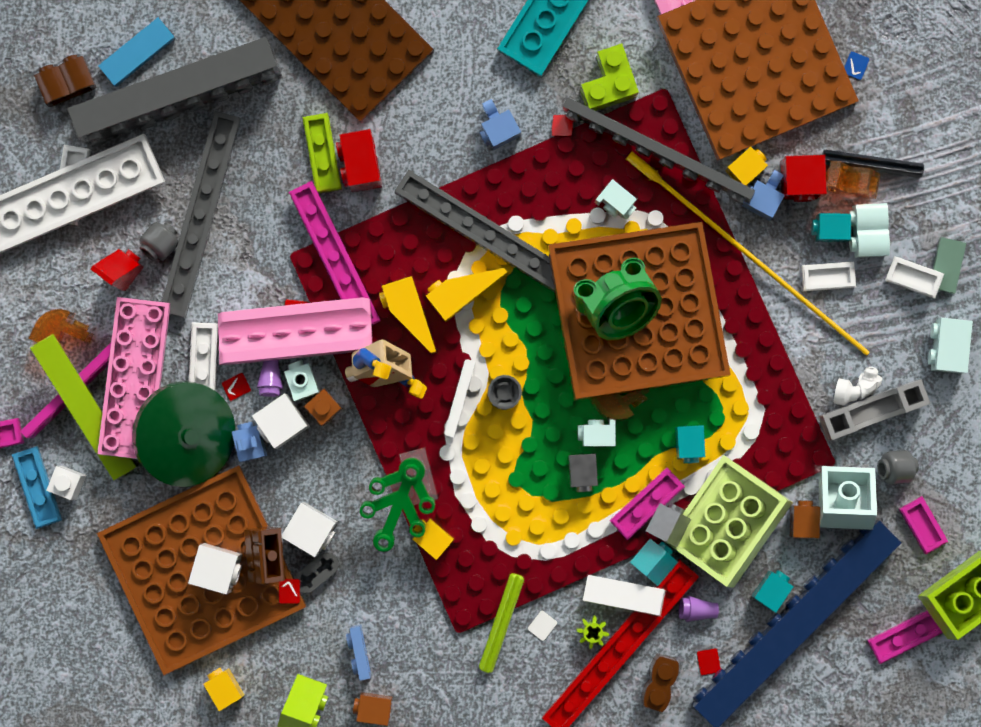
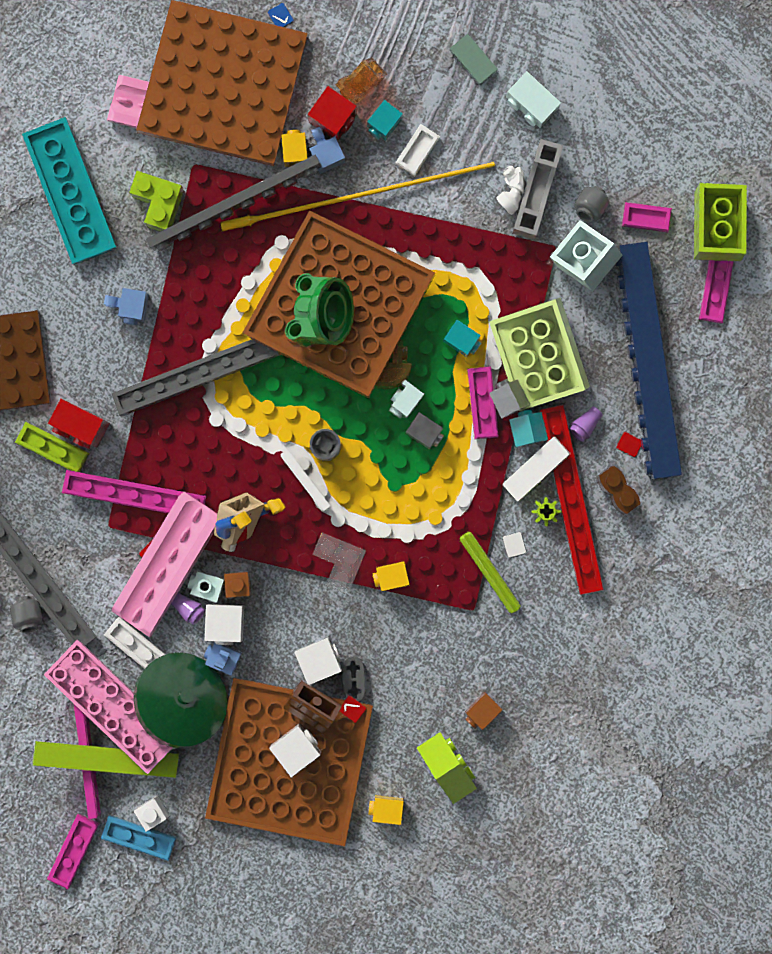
camera: 55 degrees left, 0 degrees up
clear orange brick [29,309,94,344] -> none
red slope [90,249,144,291] -> none
red sticker [222,373,251,401] -> none
medium blue plate [346,625,371,680] -> none
green plant [360,458,435,552] -> none
yellow slope [379,276,437,354] -> none
yellow slope [426,268,507,322] -> none
red sticker [552,115,573,136] -> none
light aqua brick [595,179,637,220] -> none
teal brick [751,570,794,613] -> none
dark orange brick [789,500,820,538] -> none
black axle [822,150,924,178] -> none
light aqua brick [848,203,890,258] -> none
white tile [885,256,944,299] -> none

